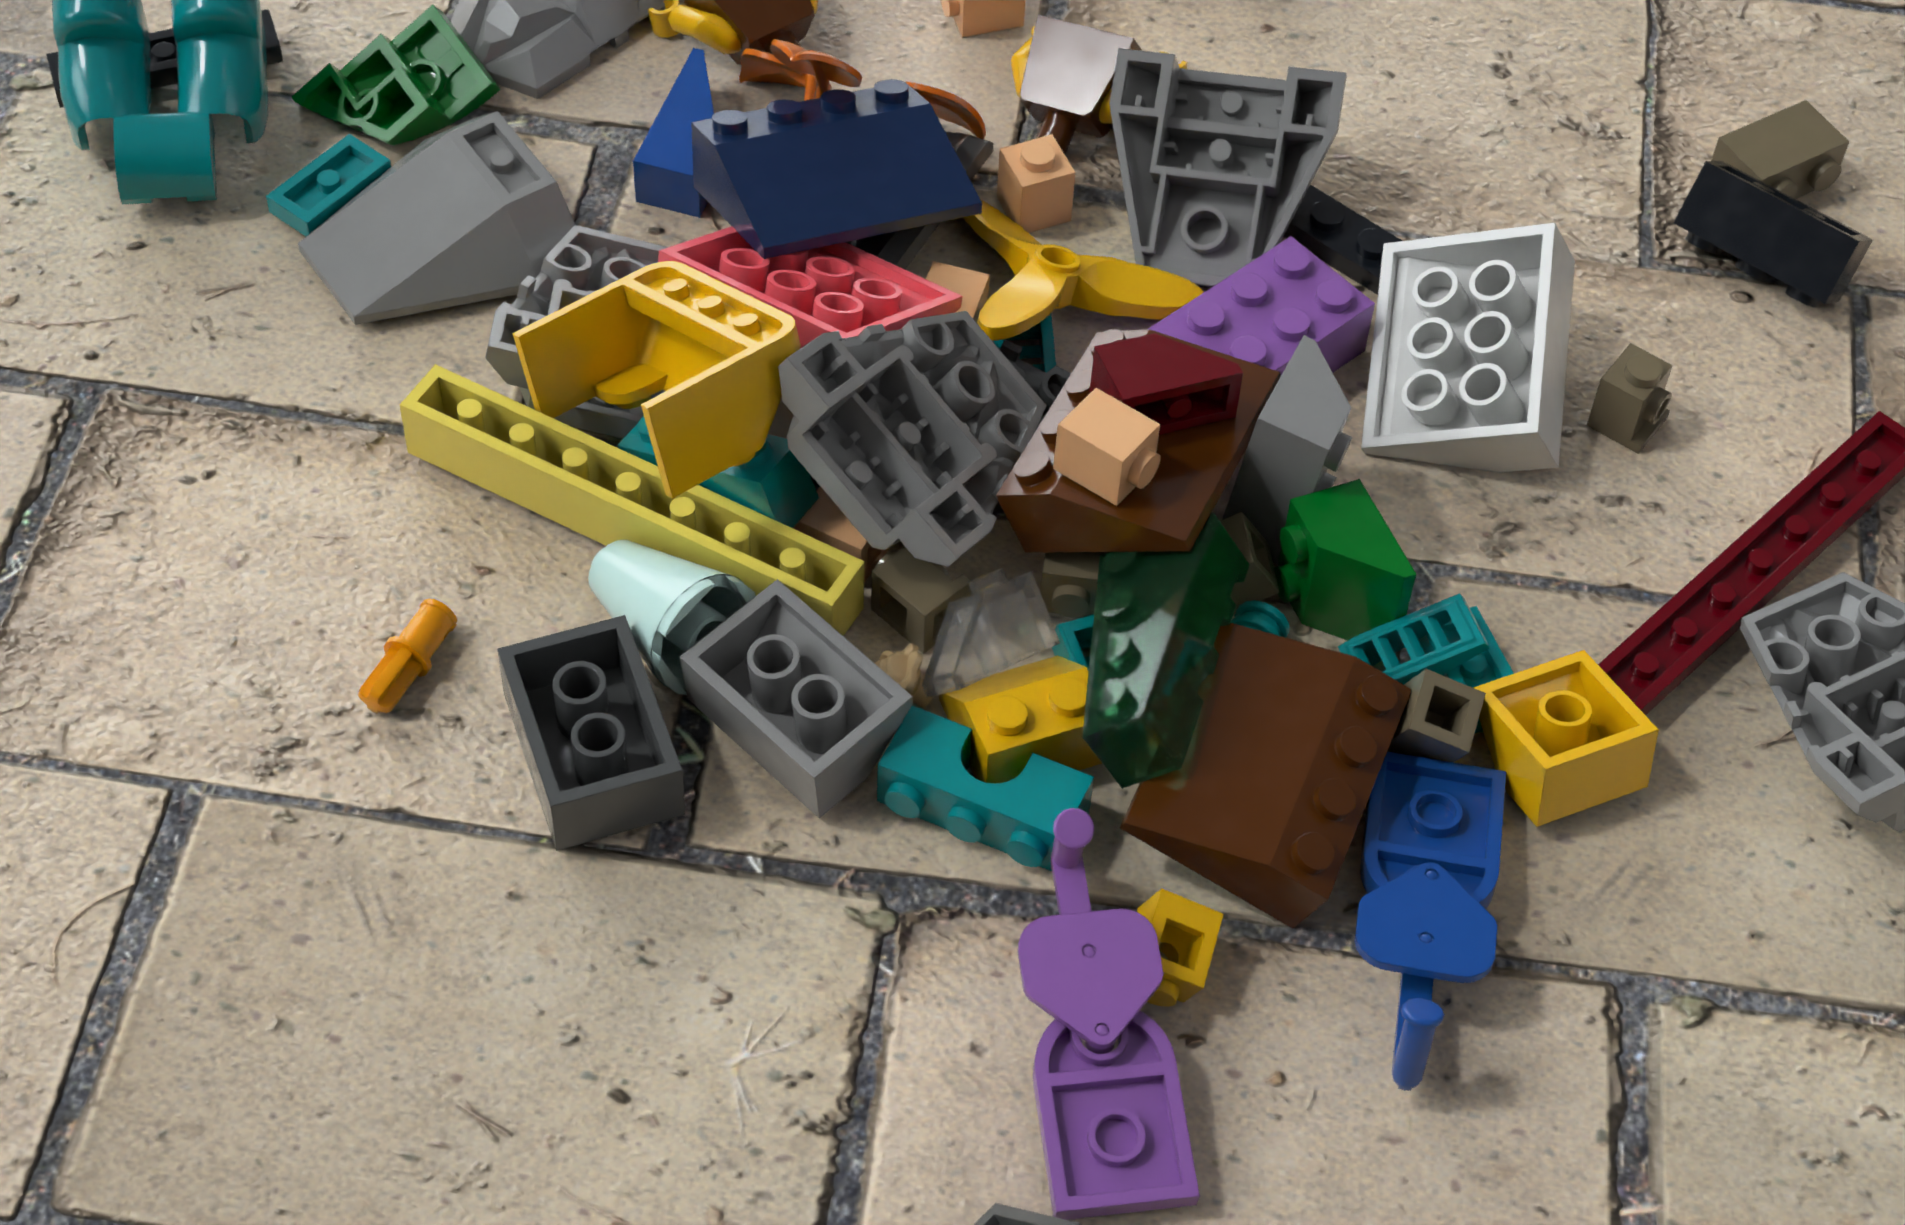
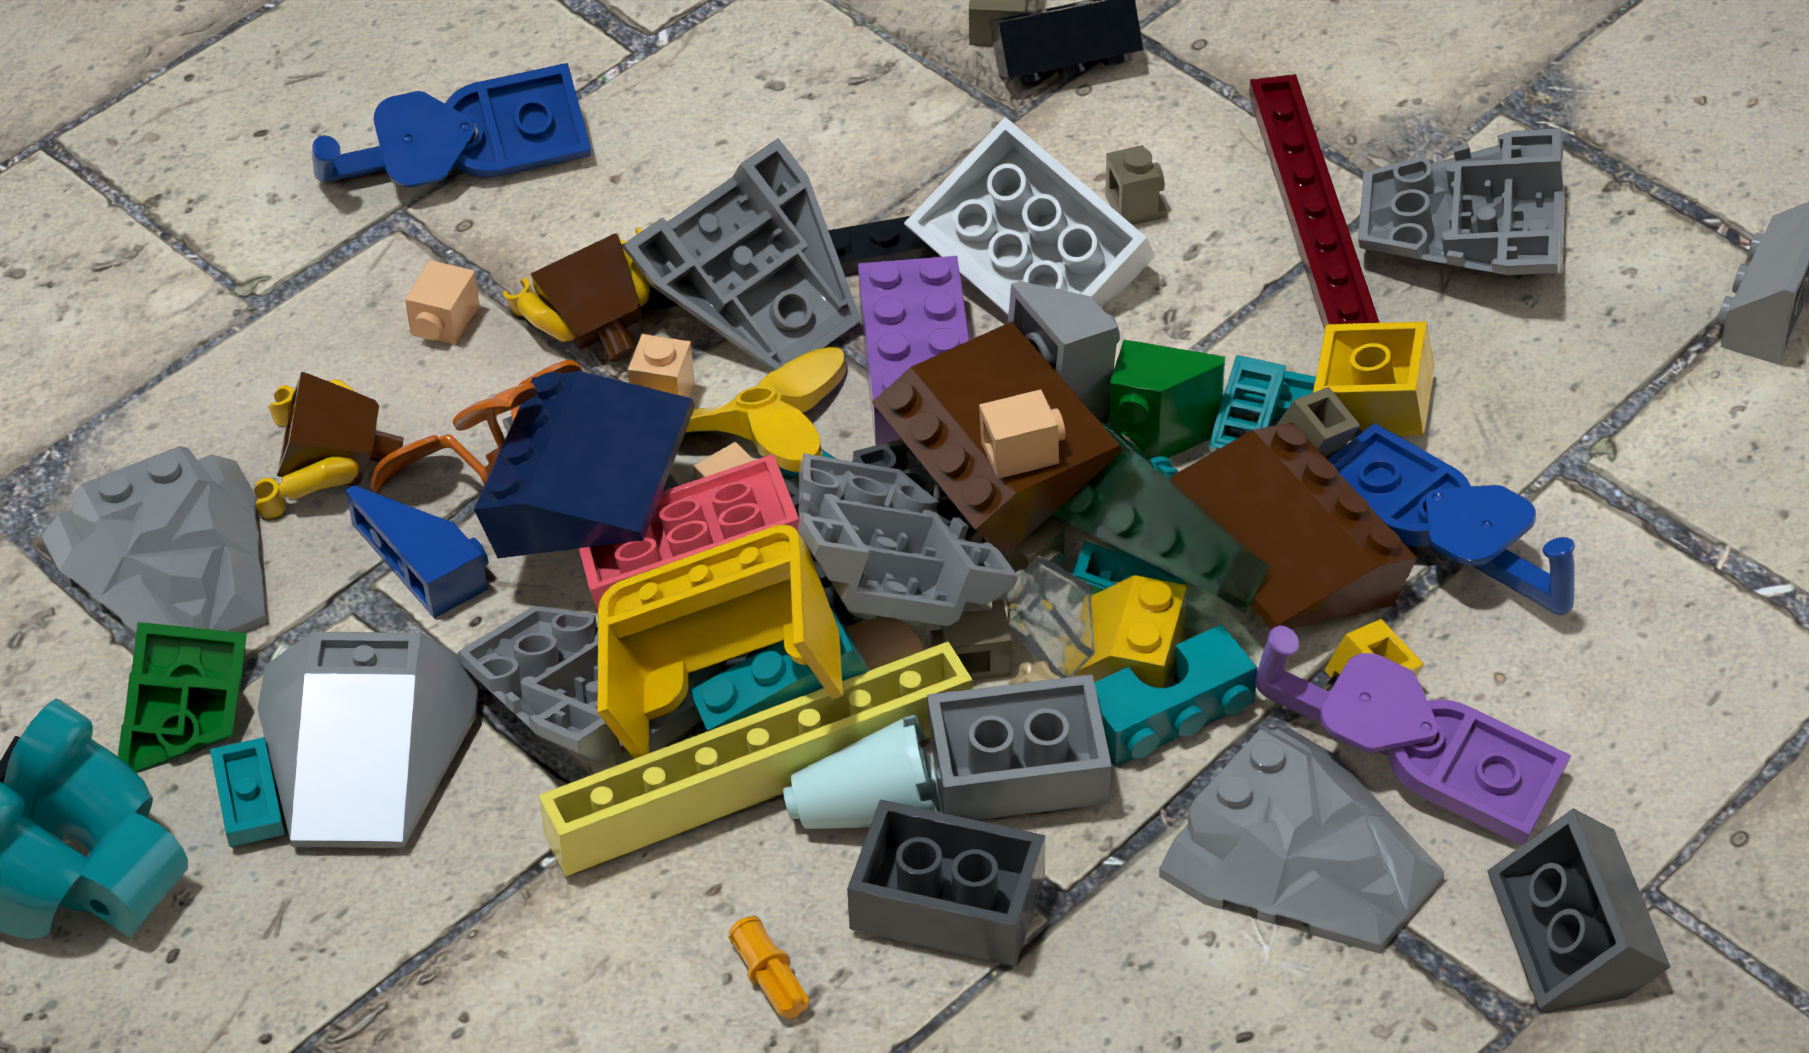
camera: 50 degrees left, 5 degrees down
dark red slope [1090,333,1243,435] -> none
none -> light grey wedge [1159,728,1444,954]

